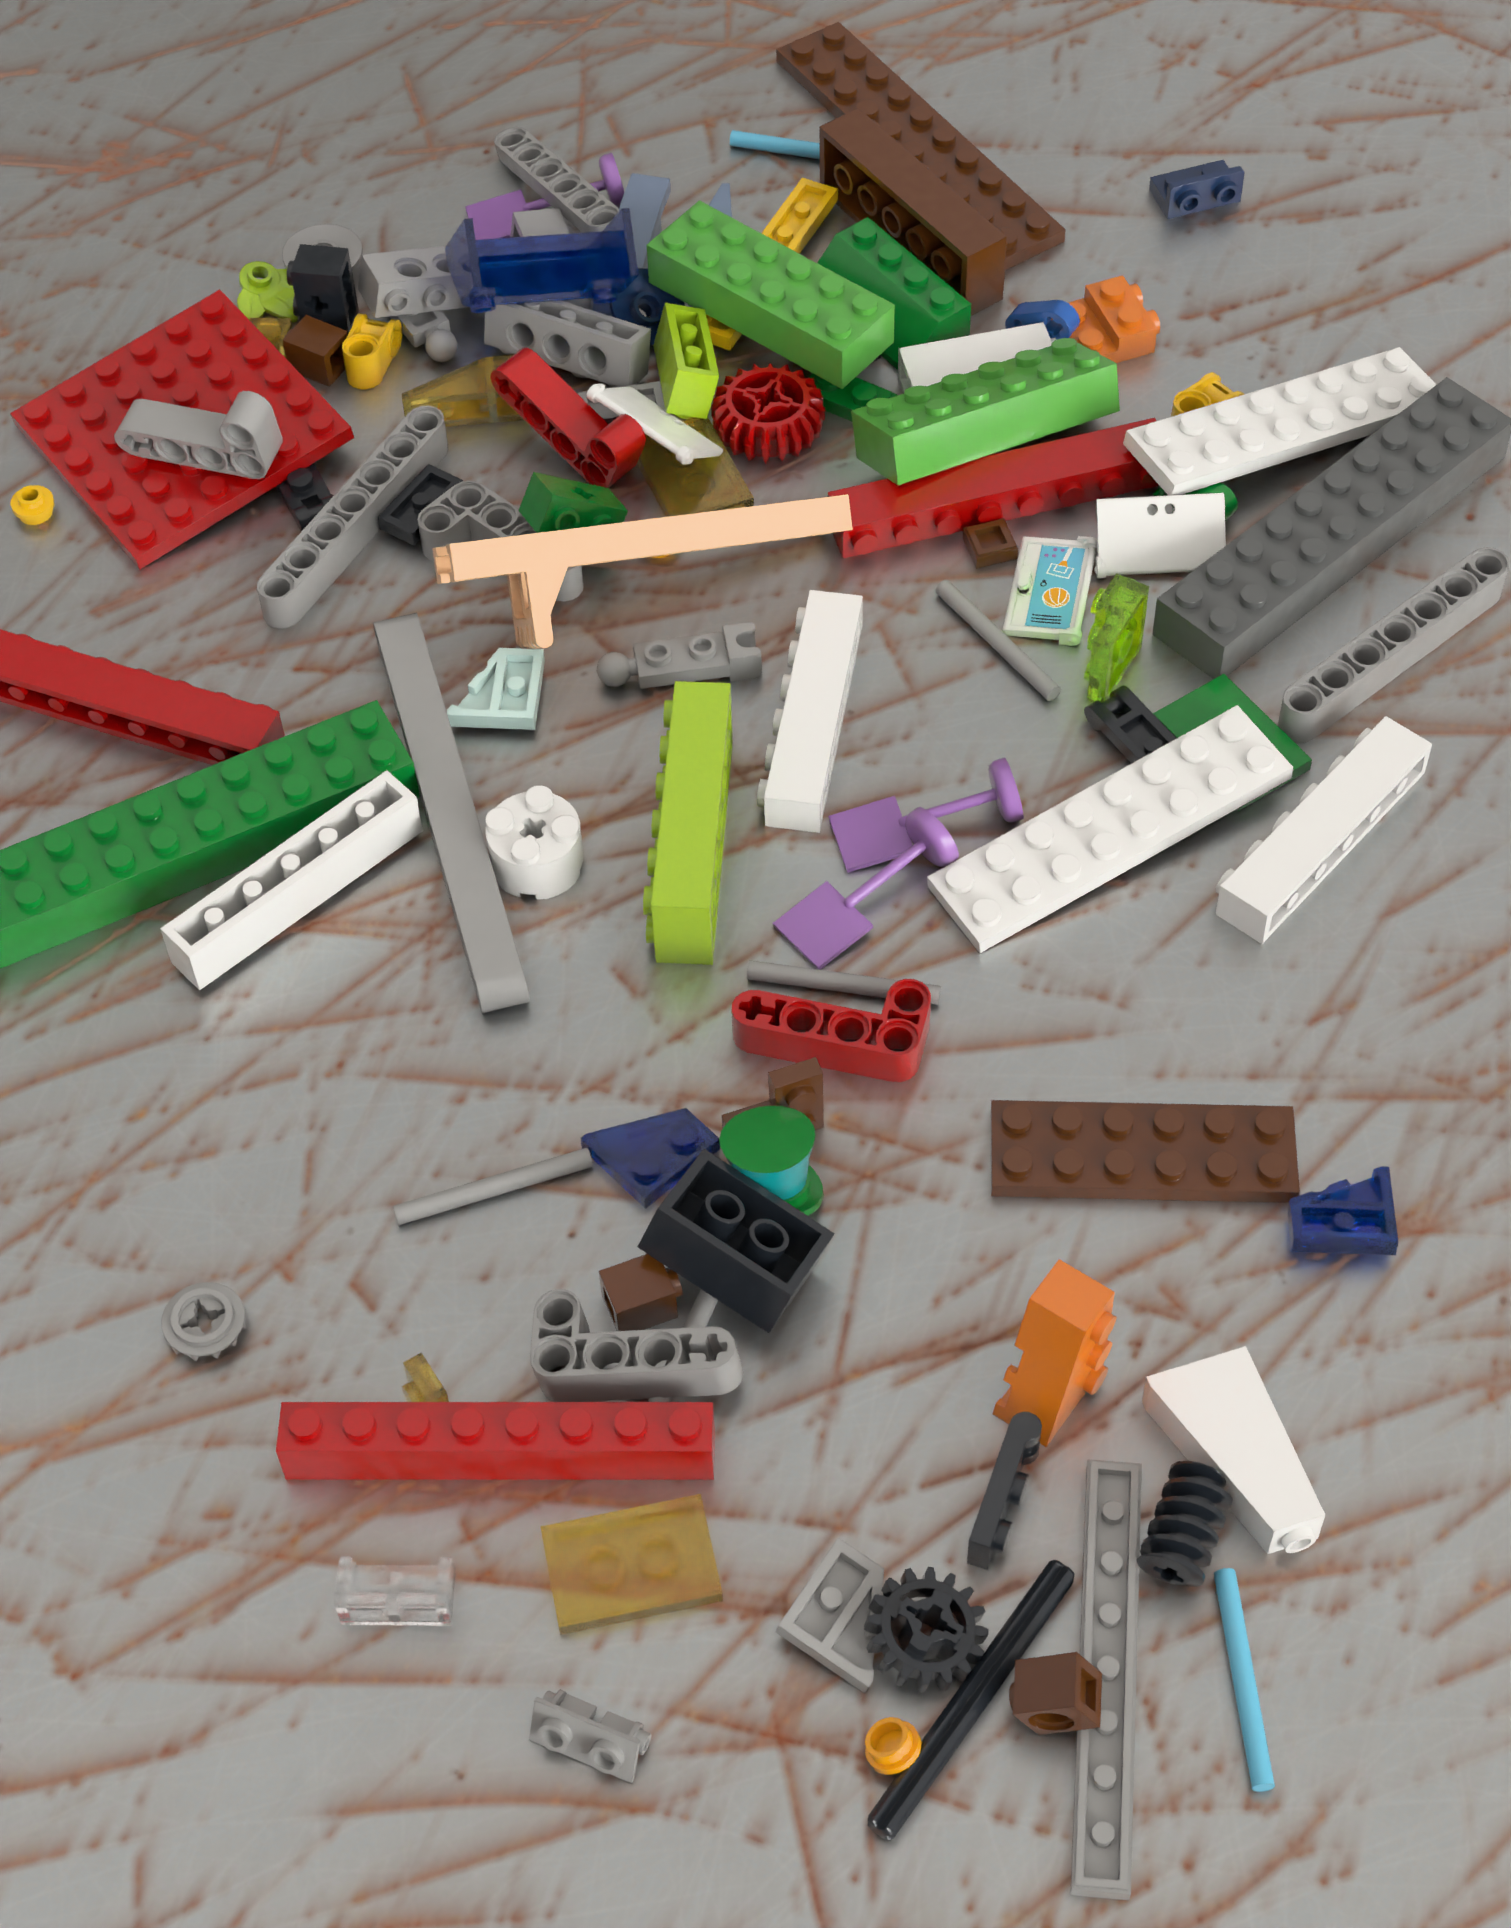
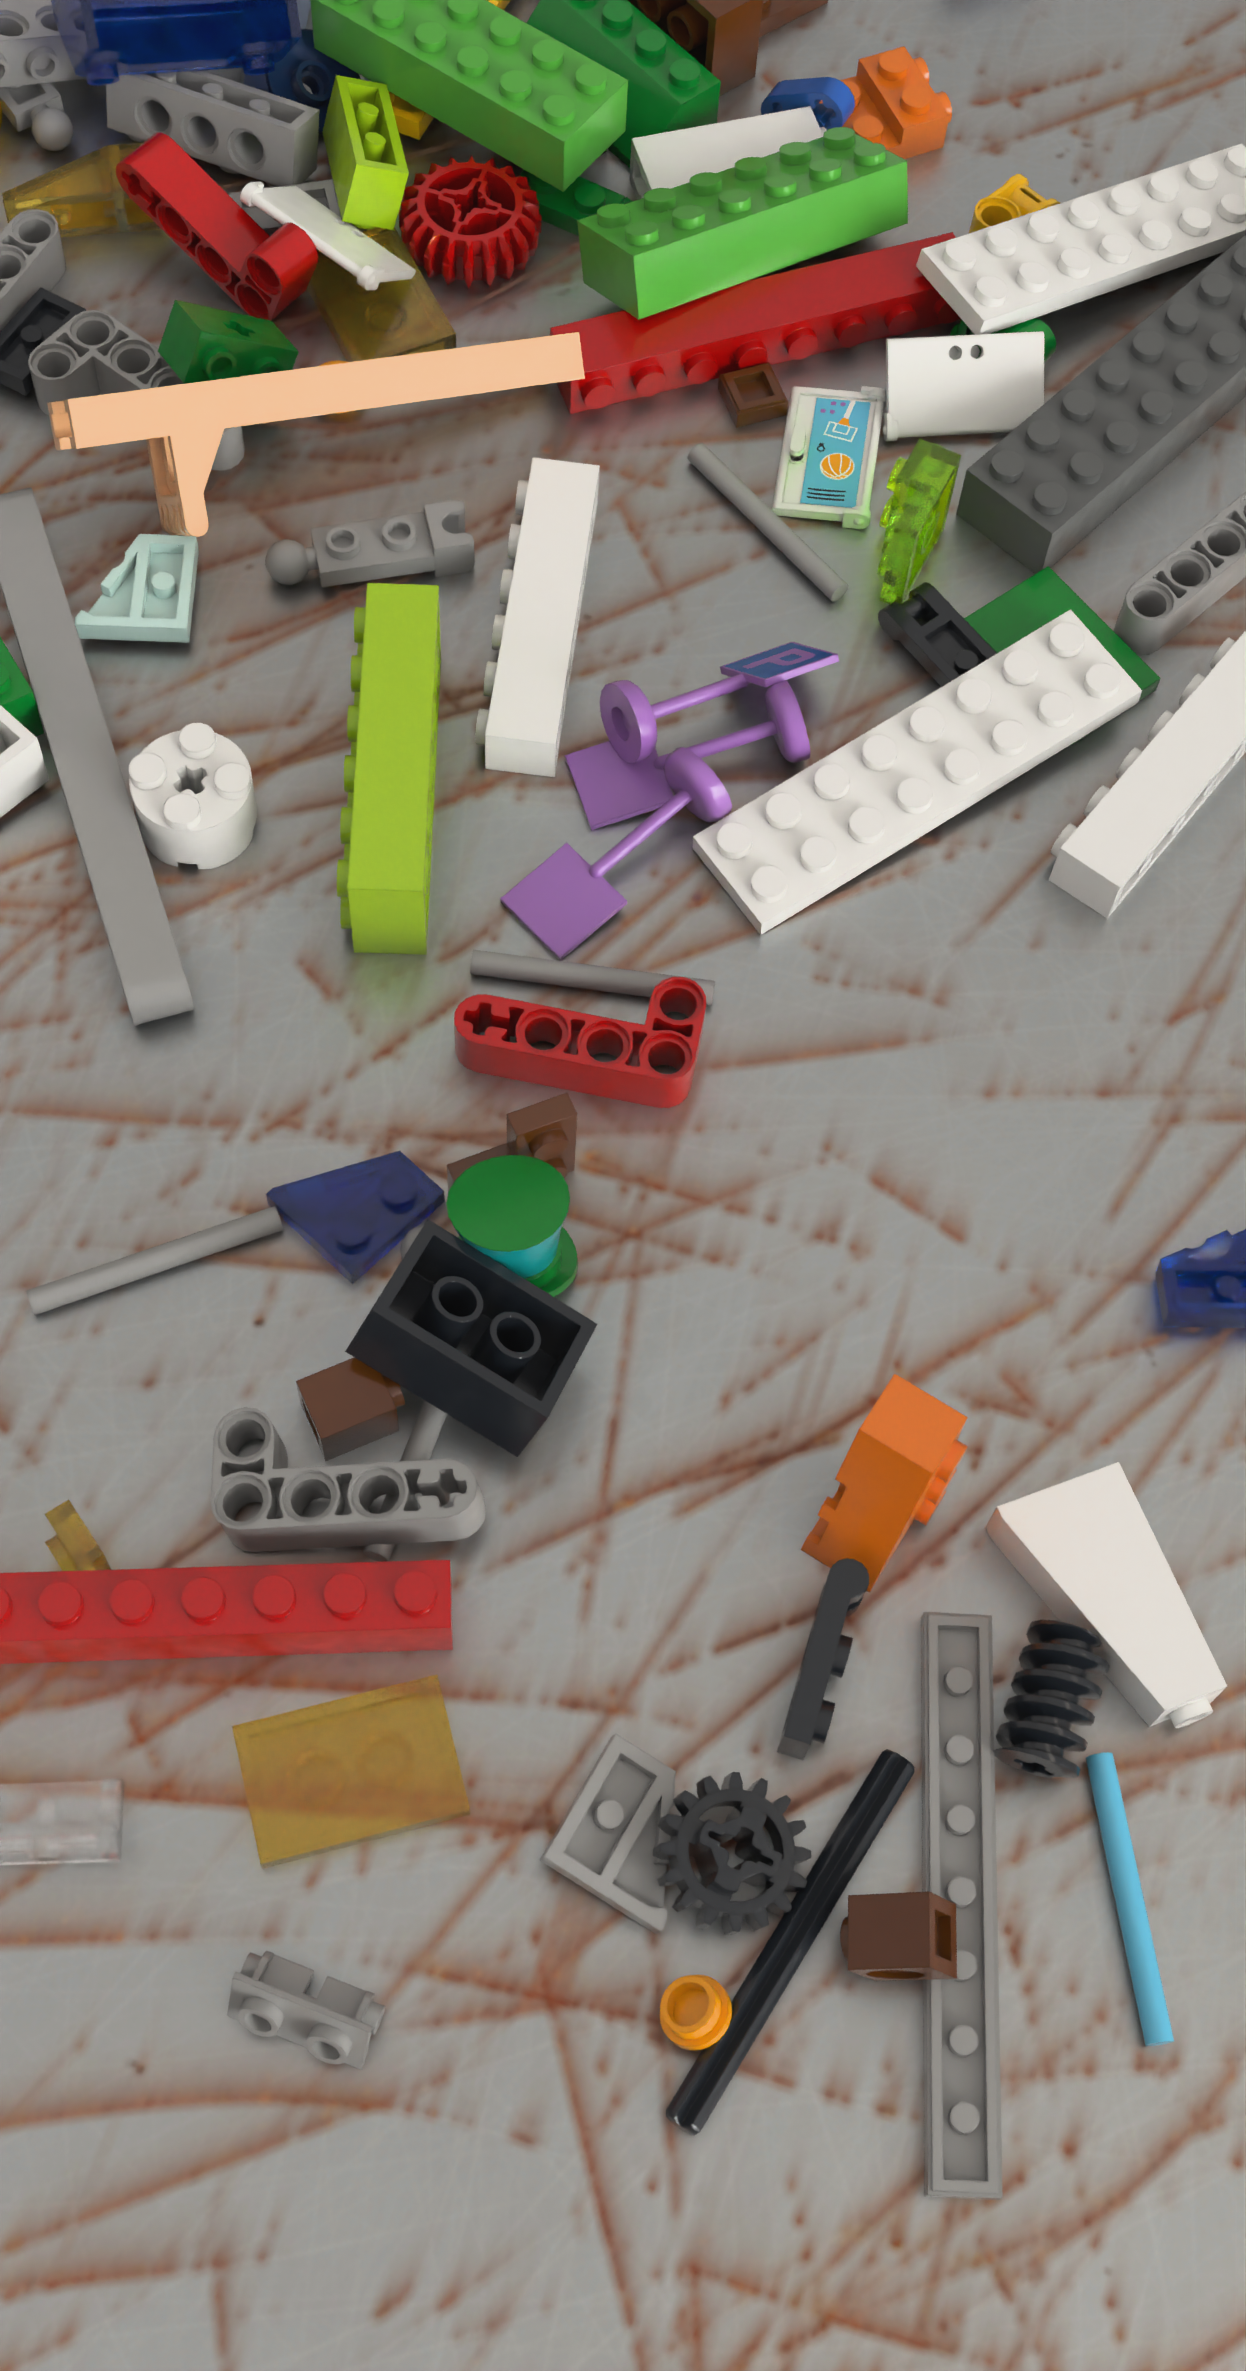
camera: 10 degrees left, 10 degrees up
reddish brown plate [991,1100,1300,1203] -> none
none -> medium lavender piece [600,642,839,763]

